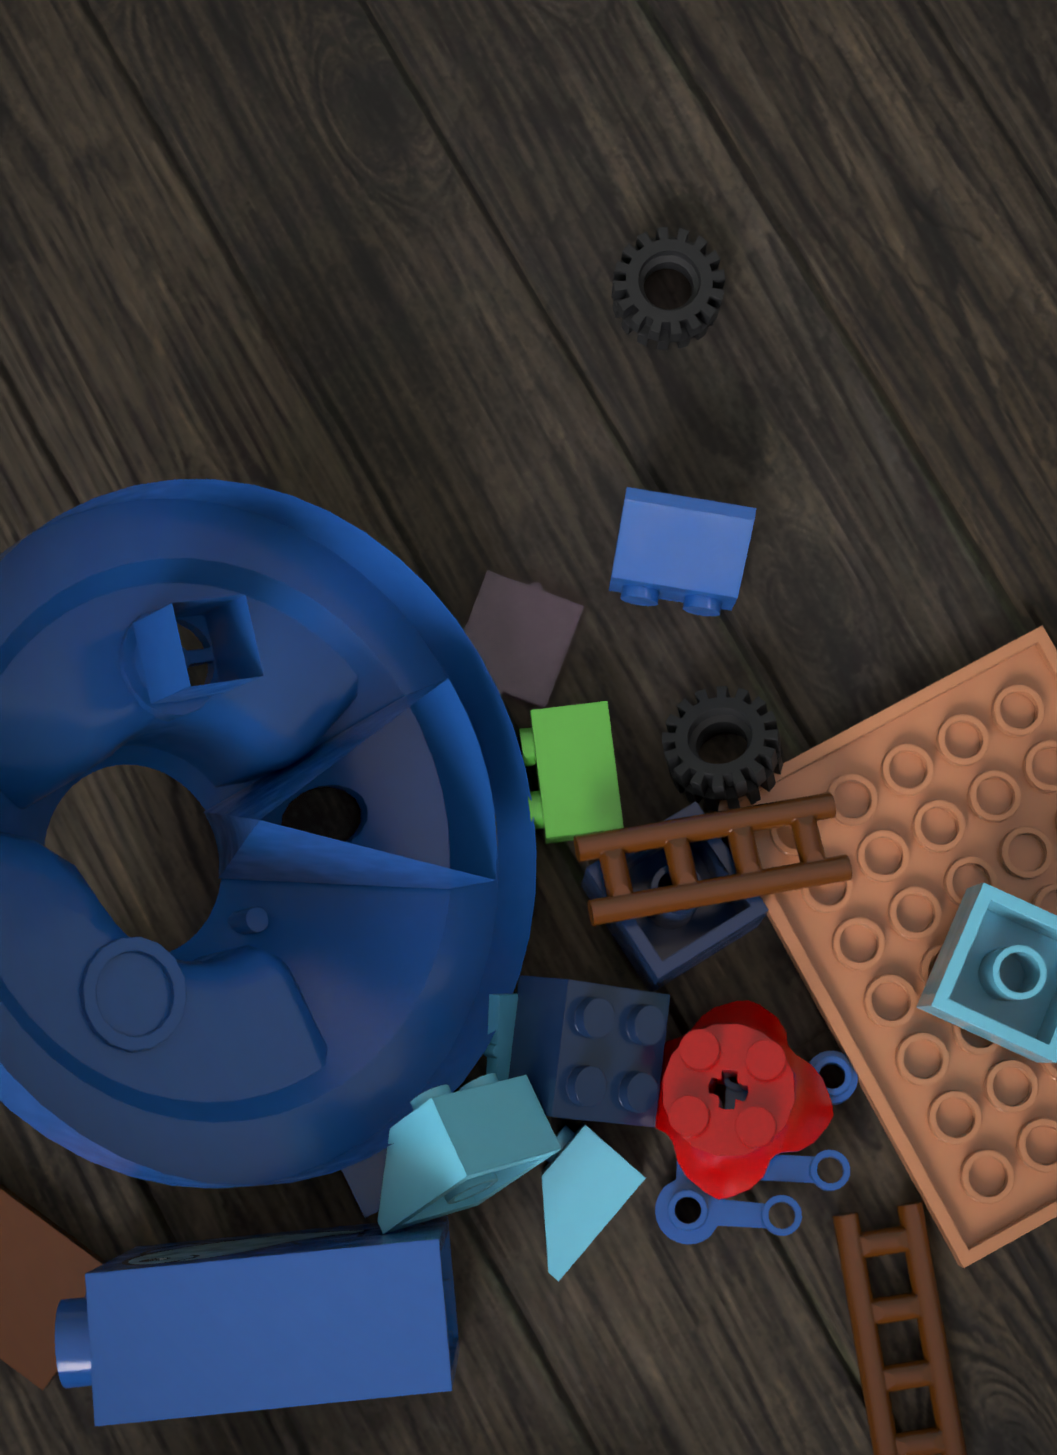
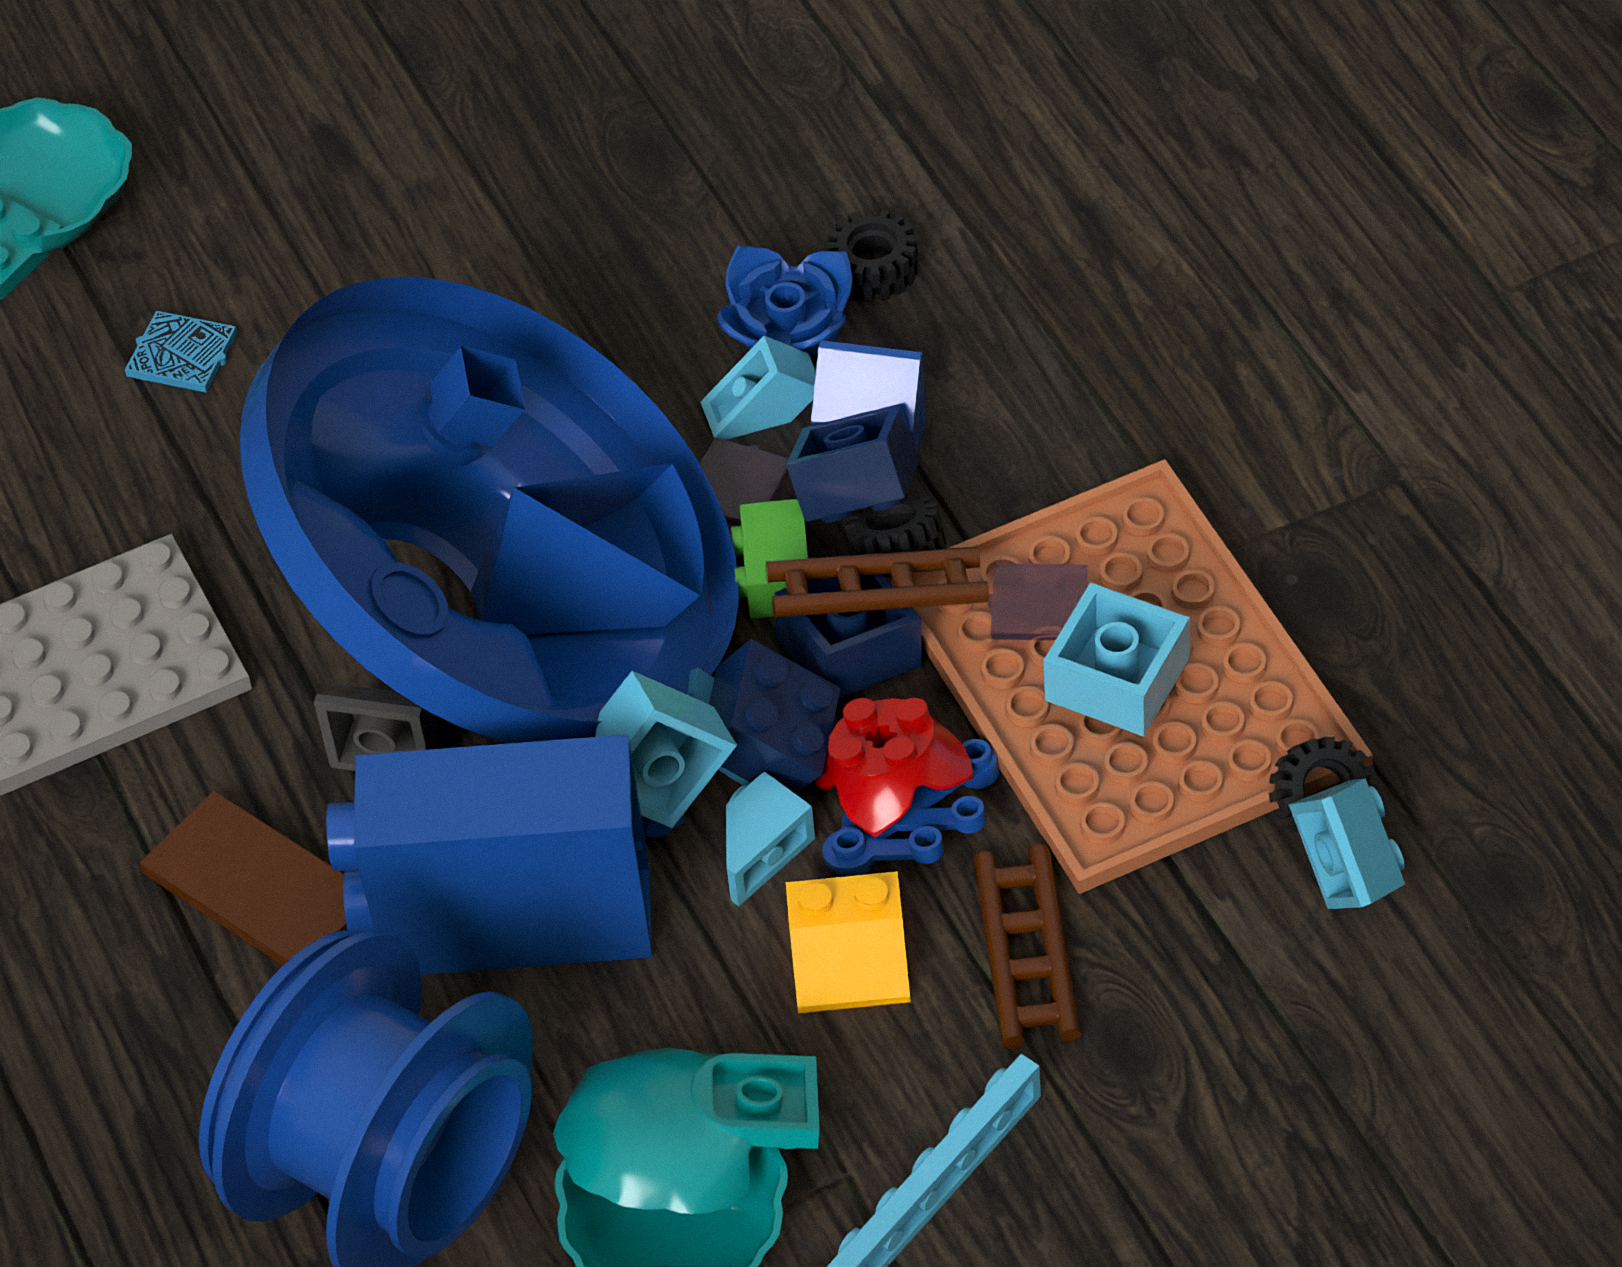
camera: 10 degrees right, 30 degrees down
none -> medium azure slope [701,336,816,441]
none -> blue brick [717,245,853,356]
none -> yellow slope [785,871,911,1013]
none -> dark blue brick [786,404,919,523]
none -> piece [987,563,1088,640]

